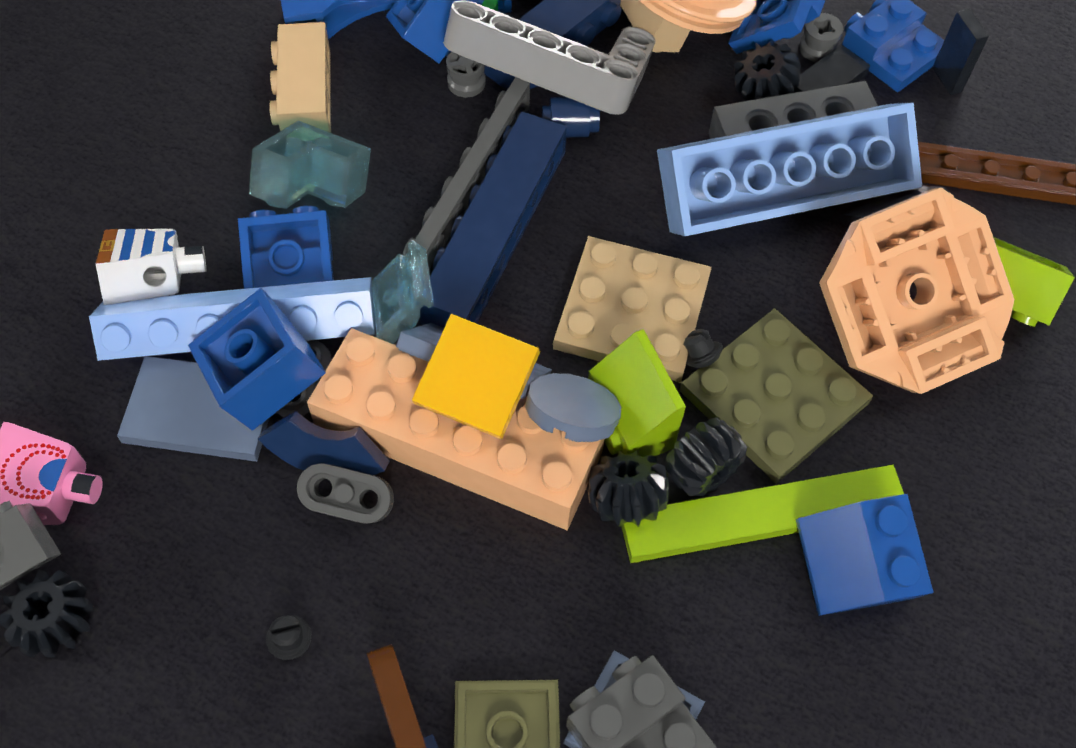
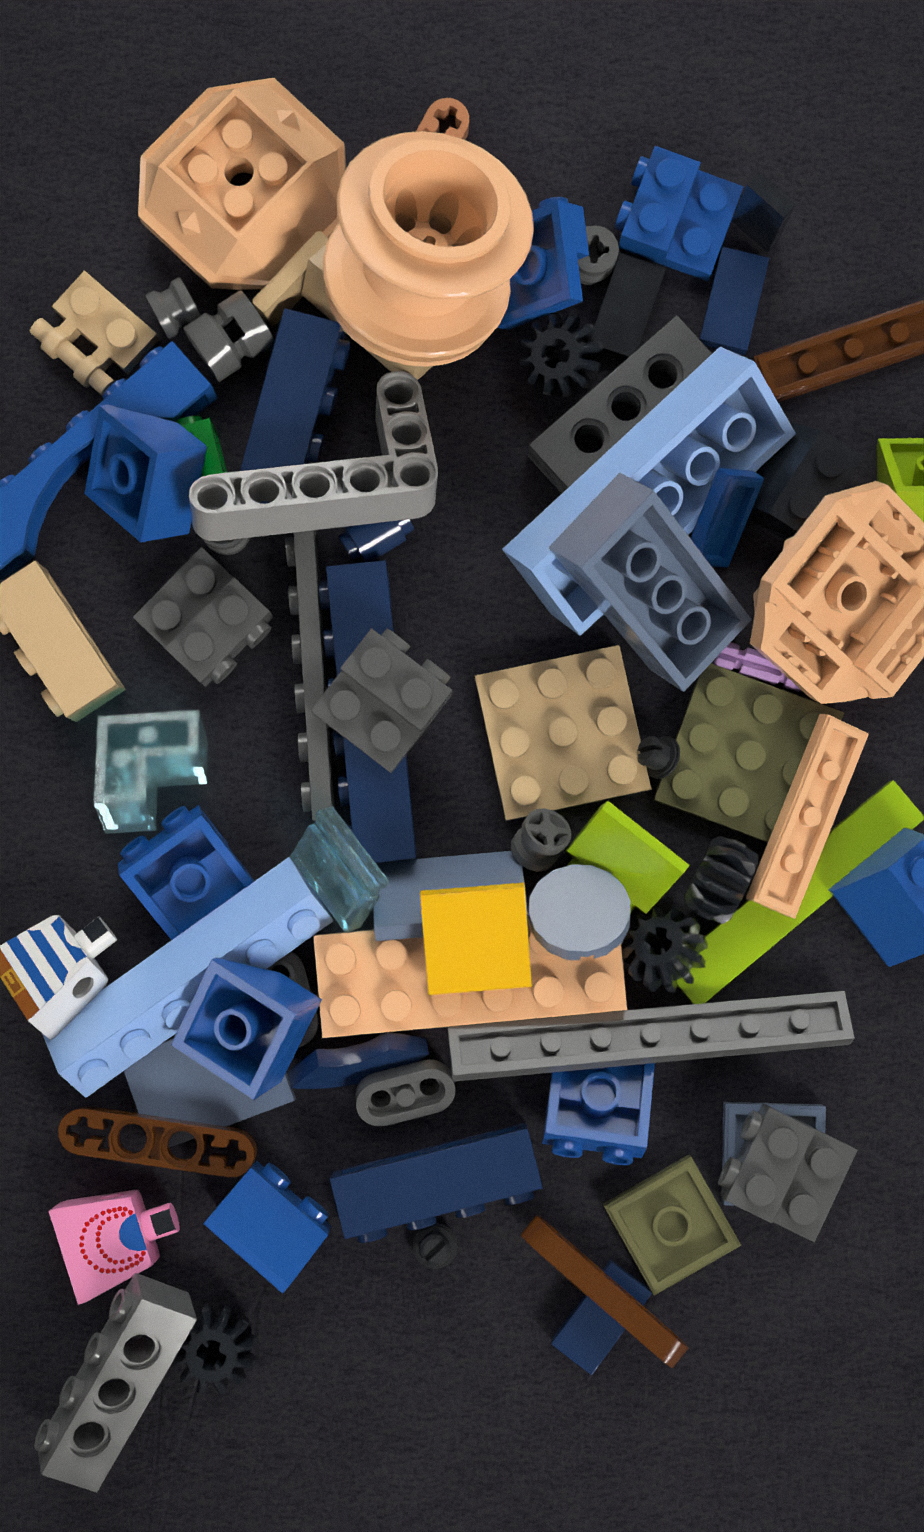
camera: 25 degrees left, 25 degrees up
none -> reddish brown beam [58,1106,257,1177]
none -> dark grey plate [133,547,273,687]
none -> blue slope [204,1161,332,1293]
none -> dark grey plate [311,628,453,774]
none -> dark blue brick [330,1122,543,1243]
none -> plate [447,991,855,1082]
none -> dark grey wheel [511,808,571,872]
none -> blue plate [542,1063,655,1165]
none -> sand blue brick [548,472,752,692]
none -> blue tile [690,468,764,568]
none -> dark blue tile [699,247,770,355]
none -> lavender axle [713,642,802,692]
none -> light nougat tile [746,714,869,919]

